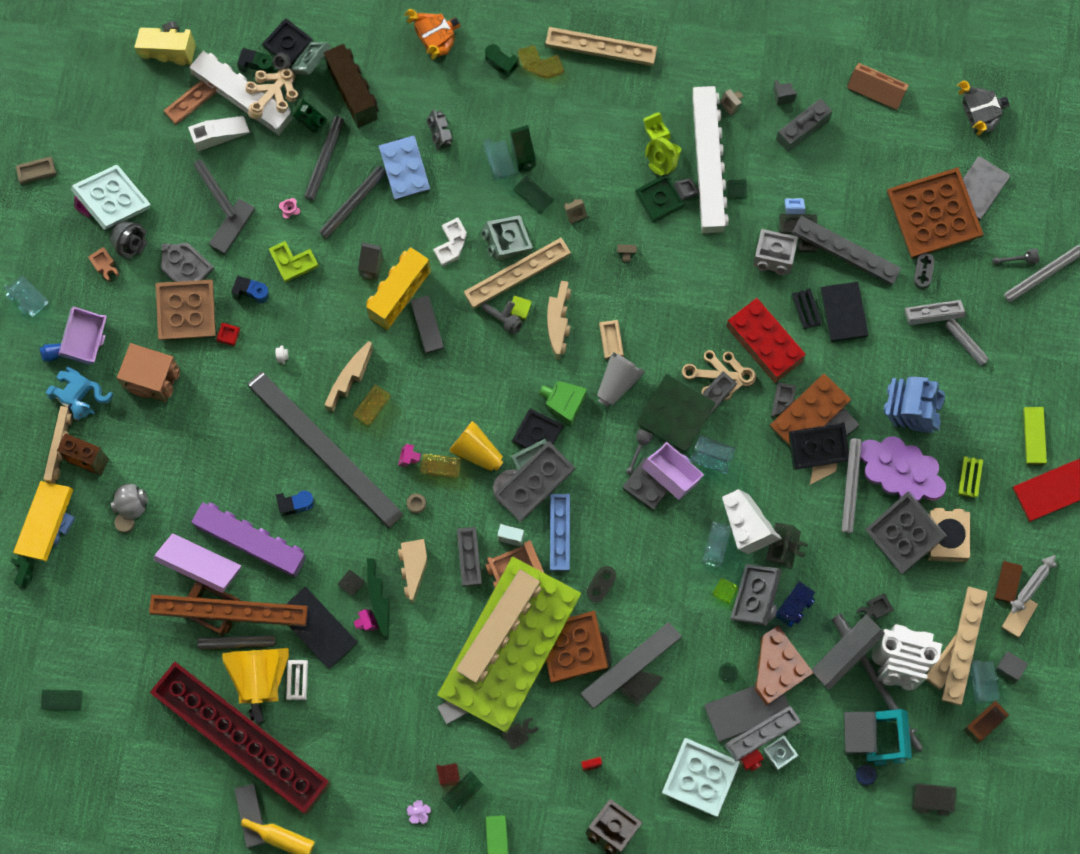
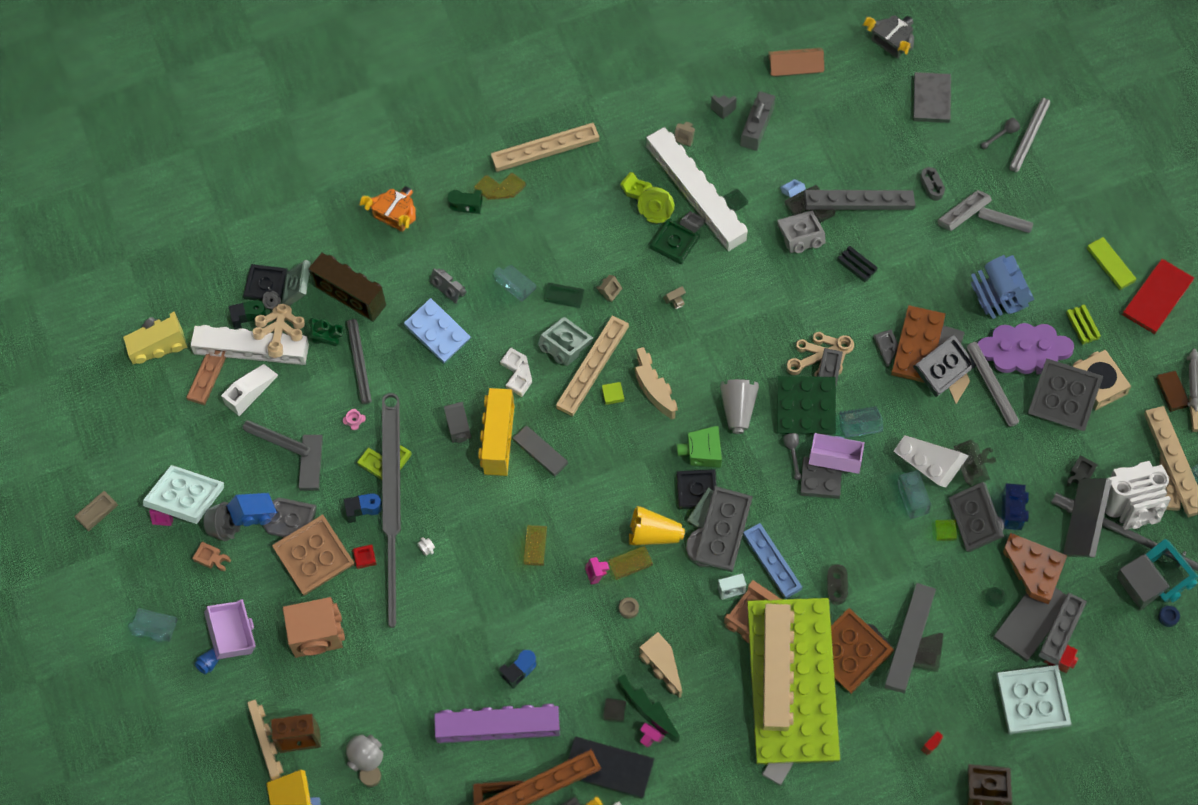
camera: 30 degrees left, 10 degrees down
dark azure animal [45,366,113,421] -> none
lavender tile [153,533,241,593] -> none
dark grey beam [247,371,404,529] -> none
dark grey axle [319,166,386,238] -> none
tan slope [325,341,373,412] -> none
dark grey plate [457,527,482,587] -> none
dark grey piece [482,300,523,335] -> none
clear smoke plate [501,718,539,750] -> none
dark green slope [510,125,536,171] -> none
tan tile [599,320,624,360] -> none
red brick [726,298,806,383] -> none
light aqua piece [763,735,798,771] -> none
black tile [821,281,869,342] -> none
dark orange plate [887,167,984,259] -> none
none -> blue brick [227,493,277,526]
none -> dark grey piece [382,393,401,628]

